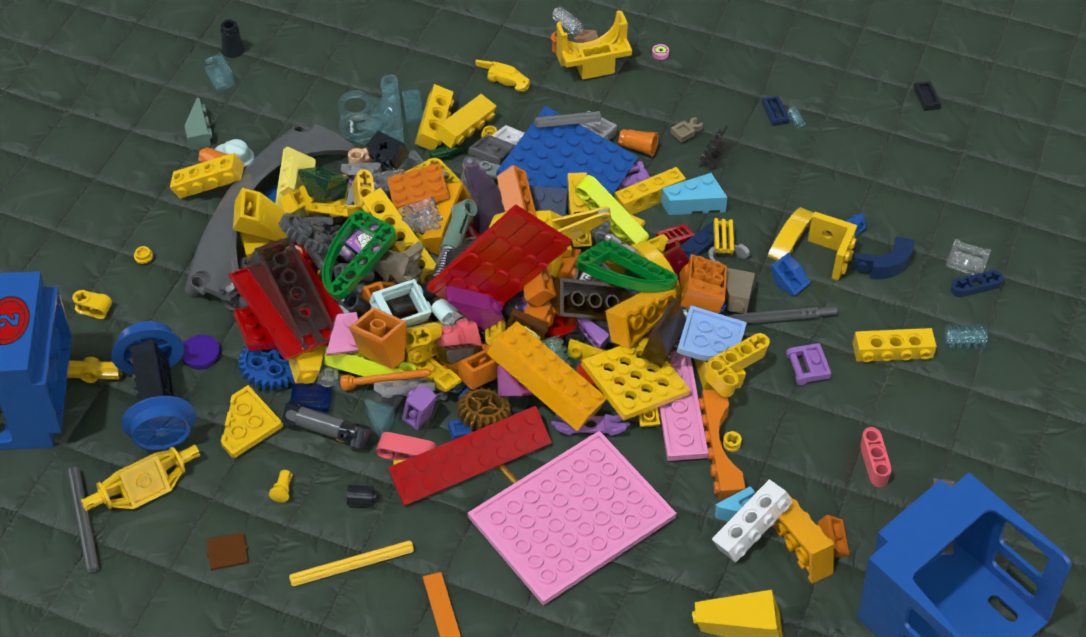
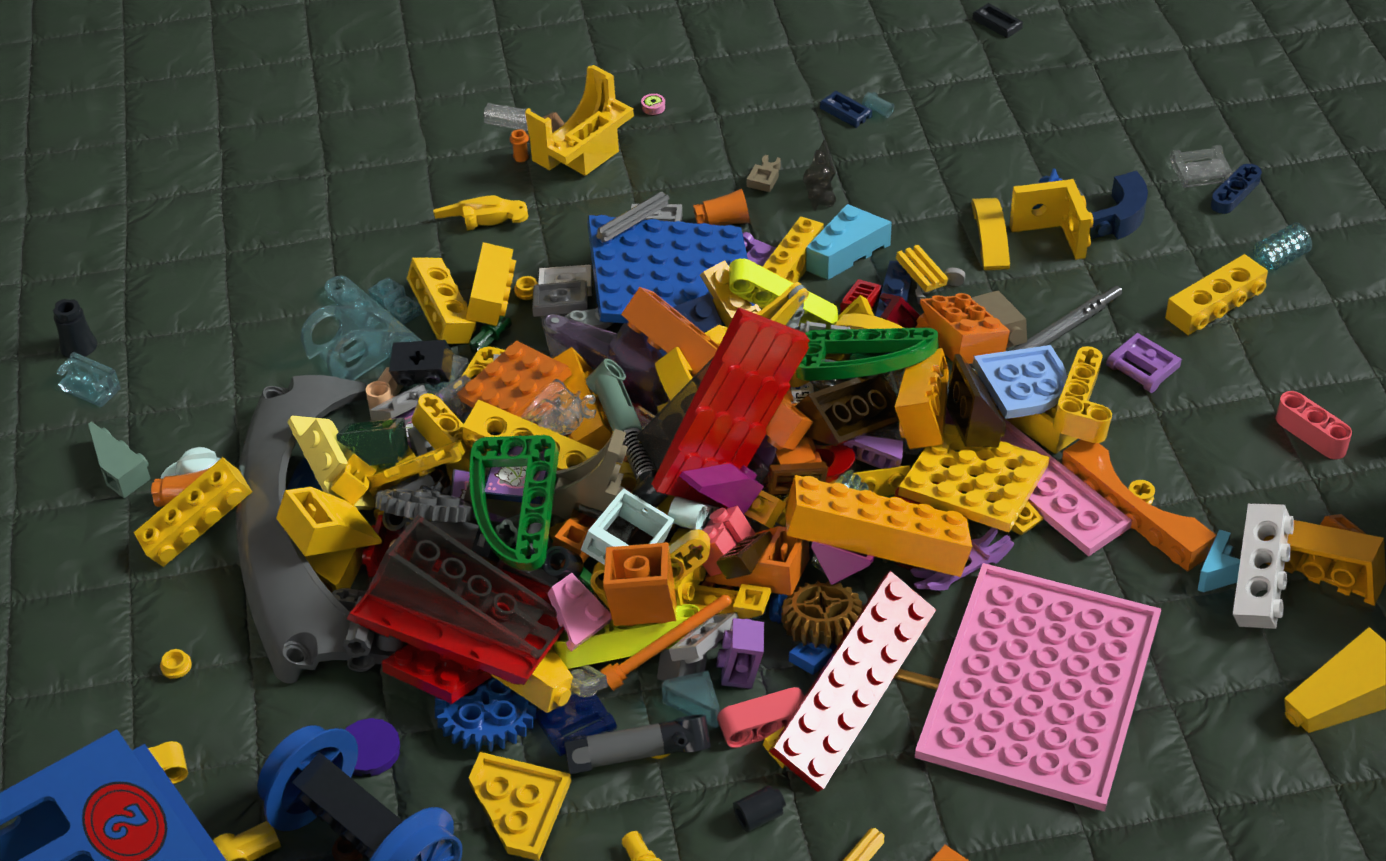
camera: 30 degrees left, 5 degrees down
blue slope [770,253,811,296] -> none

